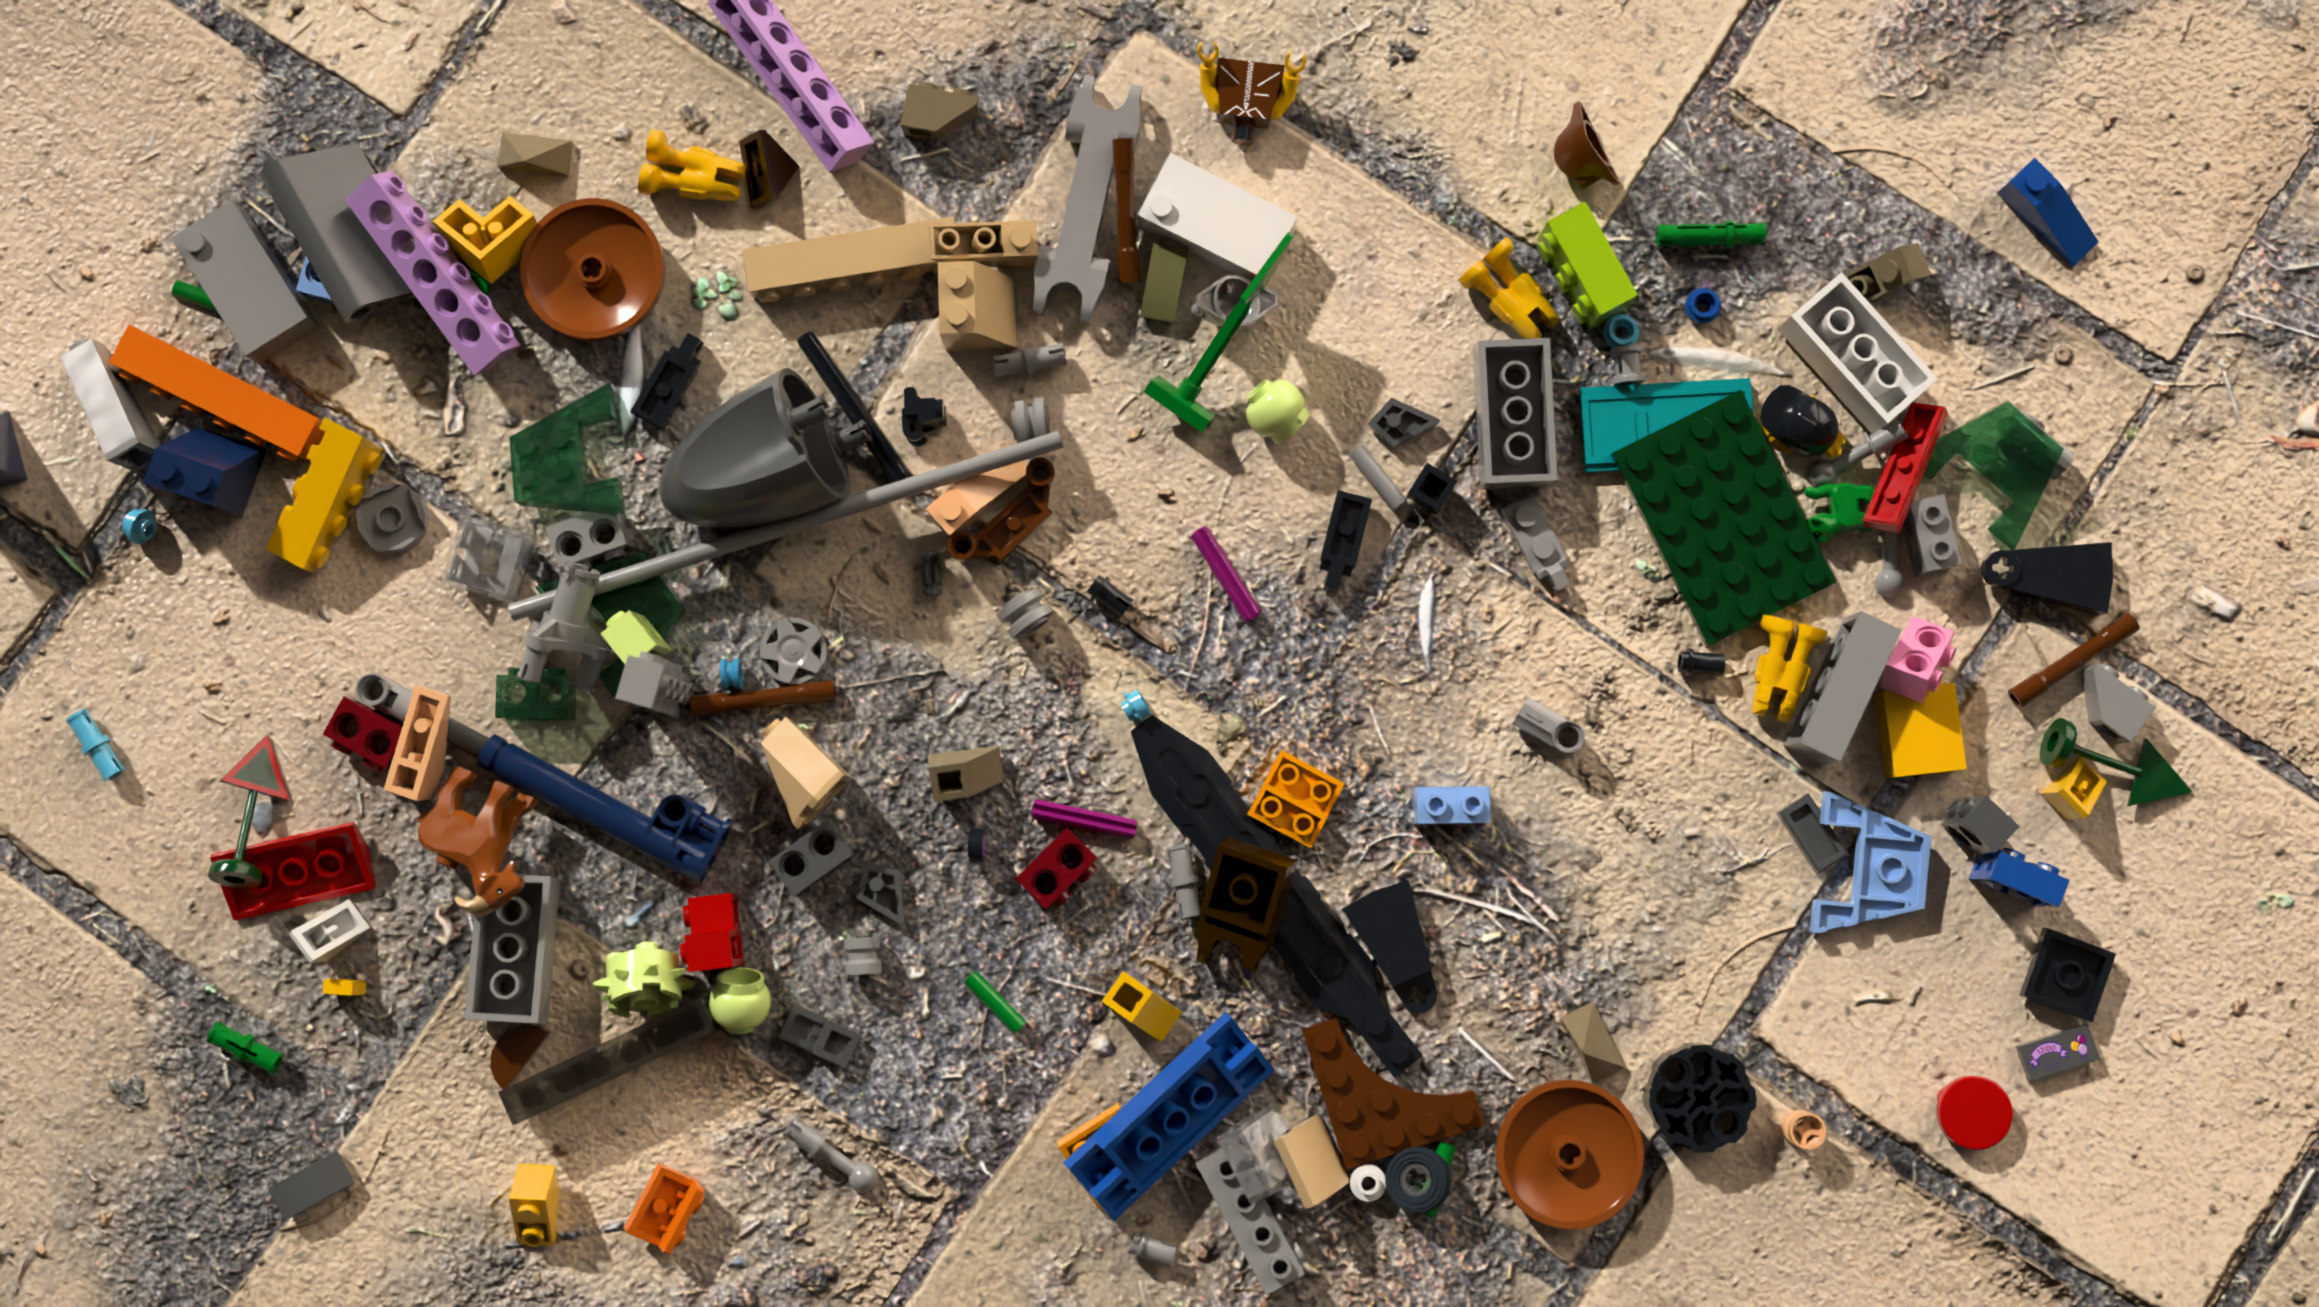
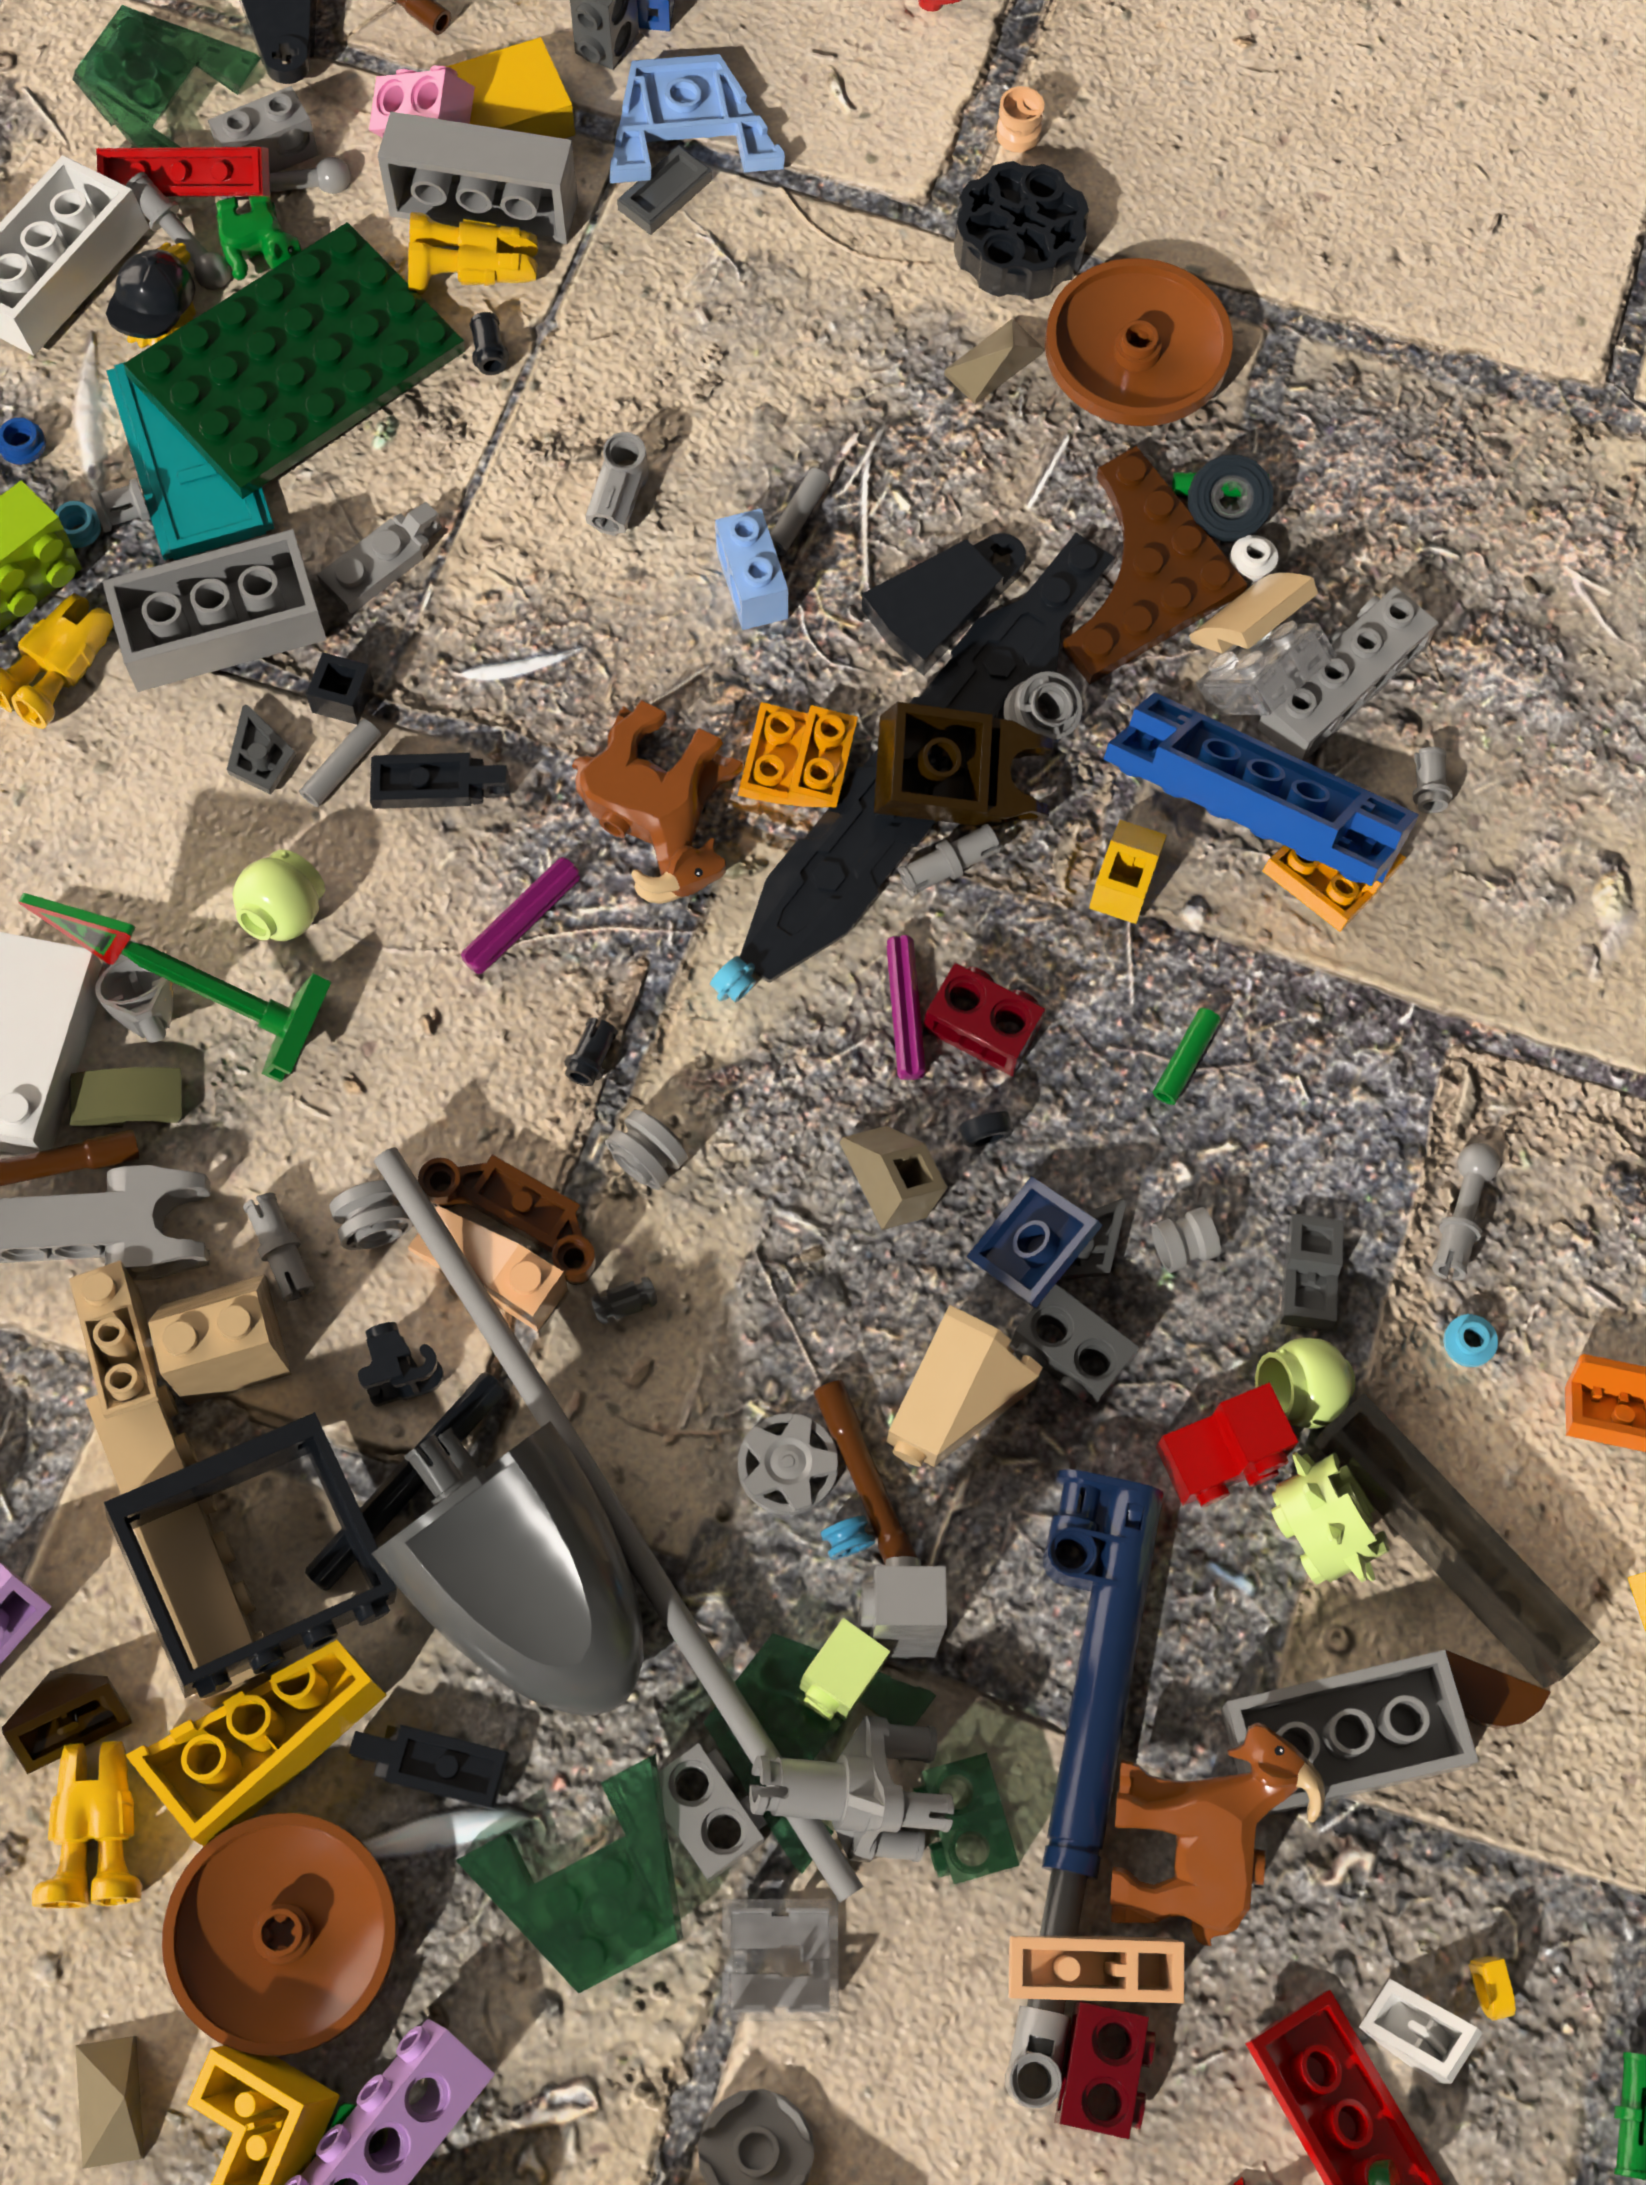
camera: 110 degrees left, 15 degrees down
none -> black window [104,1412,397,1699]
none -> yellow wedge [125,1639,387,1847]
none -> dark orange animal [572,700,743,904]
none -> light grey piece [770,468,831,556]
none -> dark blue slope [966,1176,1103,1308]
none -> light grey wheel [1004,671,1082,743]
none -> medium azure plate [1443,1314,1498,1367]

